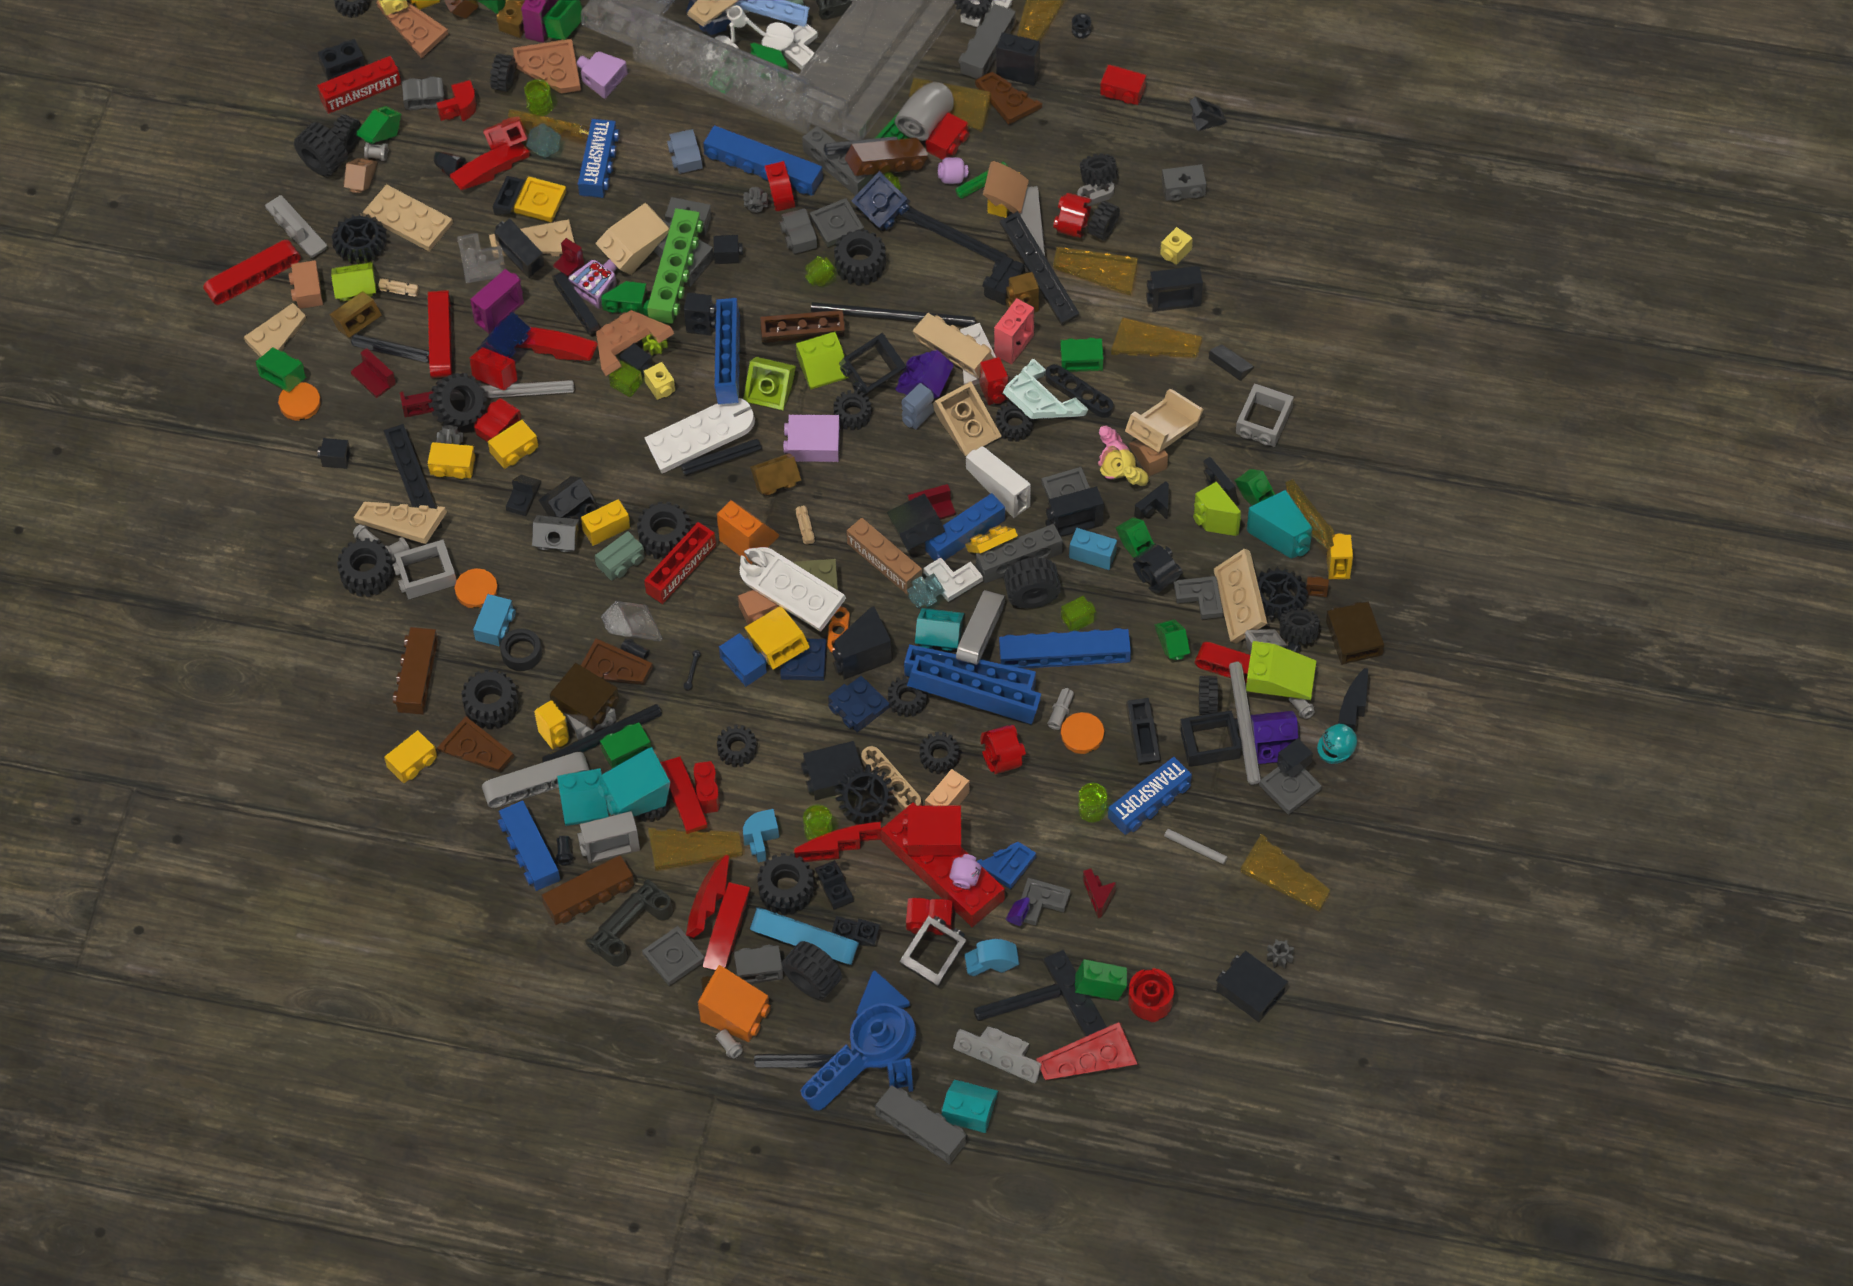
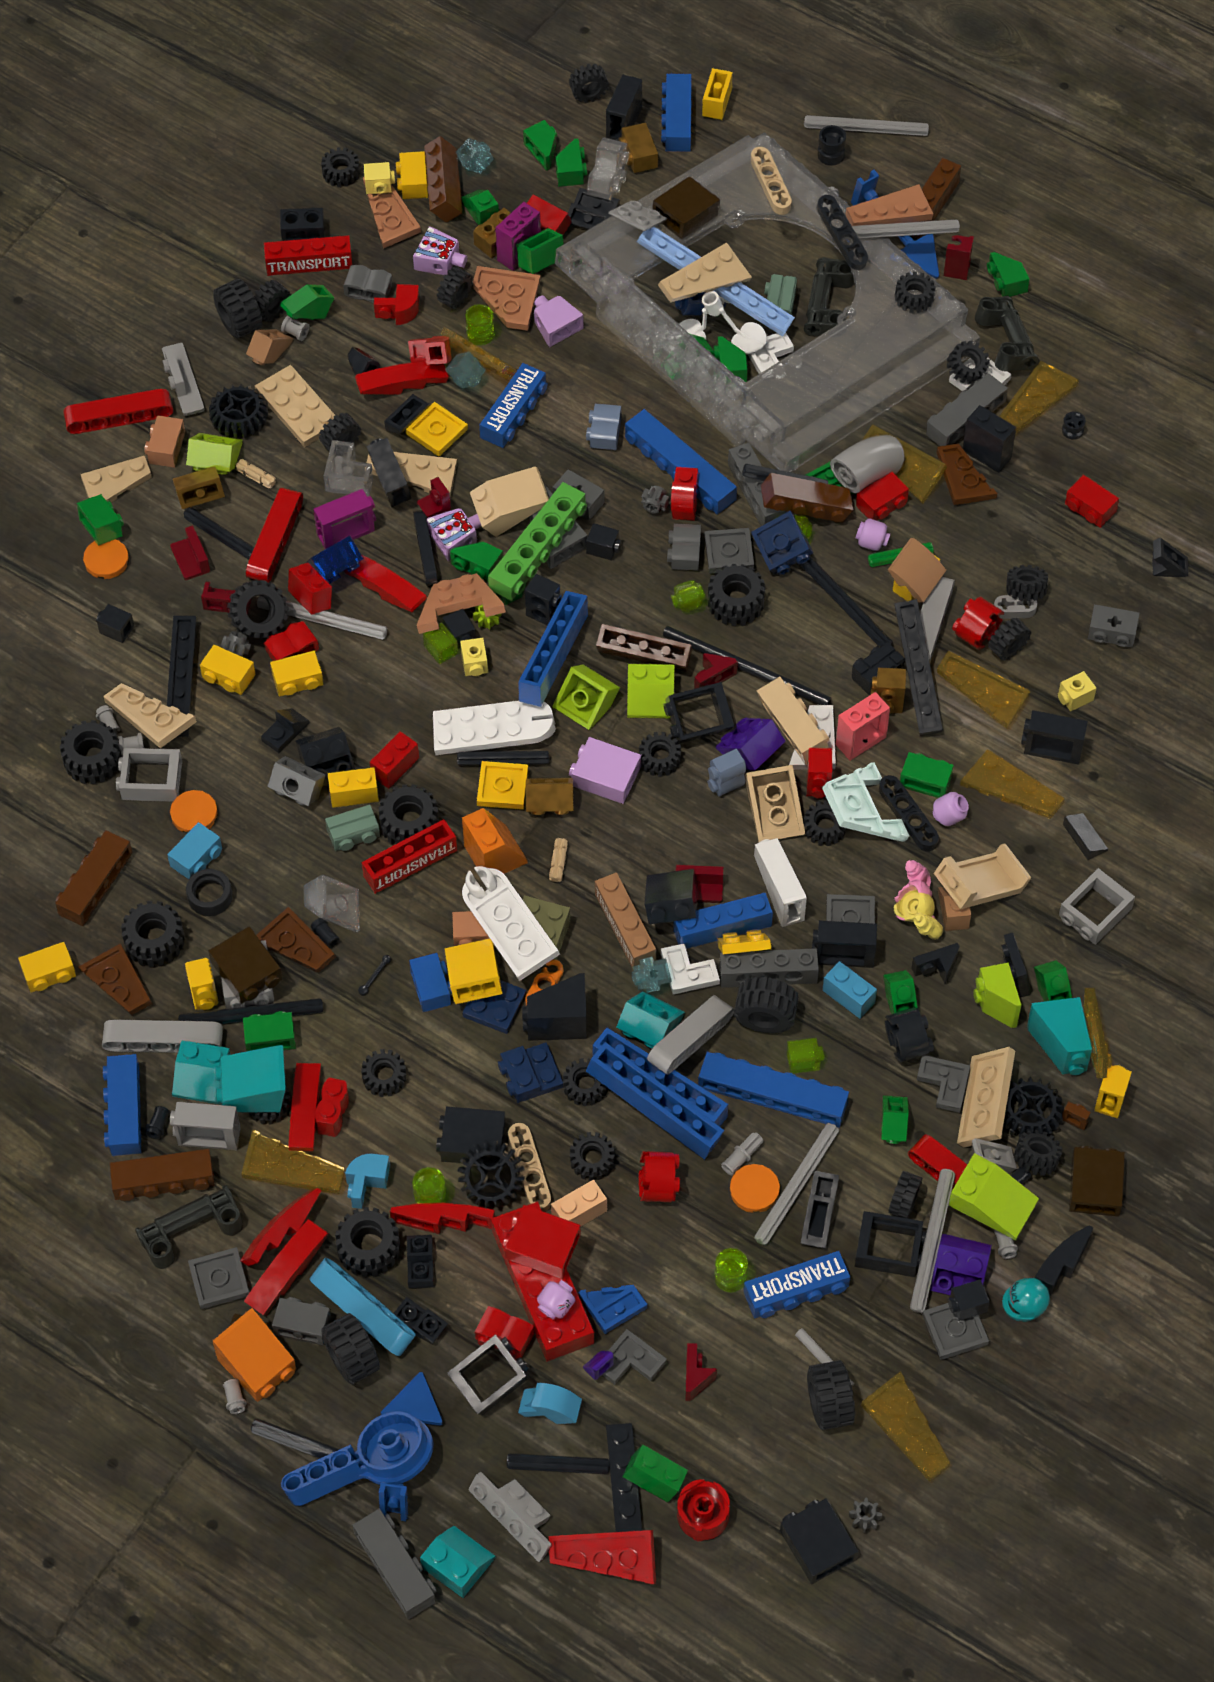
camera: 20 degrees right, 0 degrees up
none -> black tyre [319,413,361,455]
none -> red brick [370,731,419,789]
none -> lavender torso [413,227,467,275]
none -> yellow plate [477,761,528,809]
none -> dark red slope [694,653,738,689]
none -> light grey axle [754,1123,839,1245]
none -> black tyre [807,1360,855,1430]
none -> lavender head [933,792,969,826]

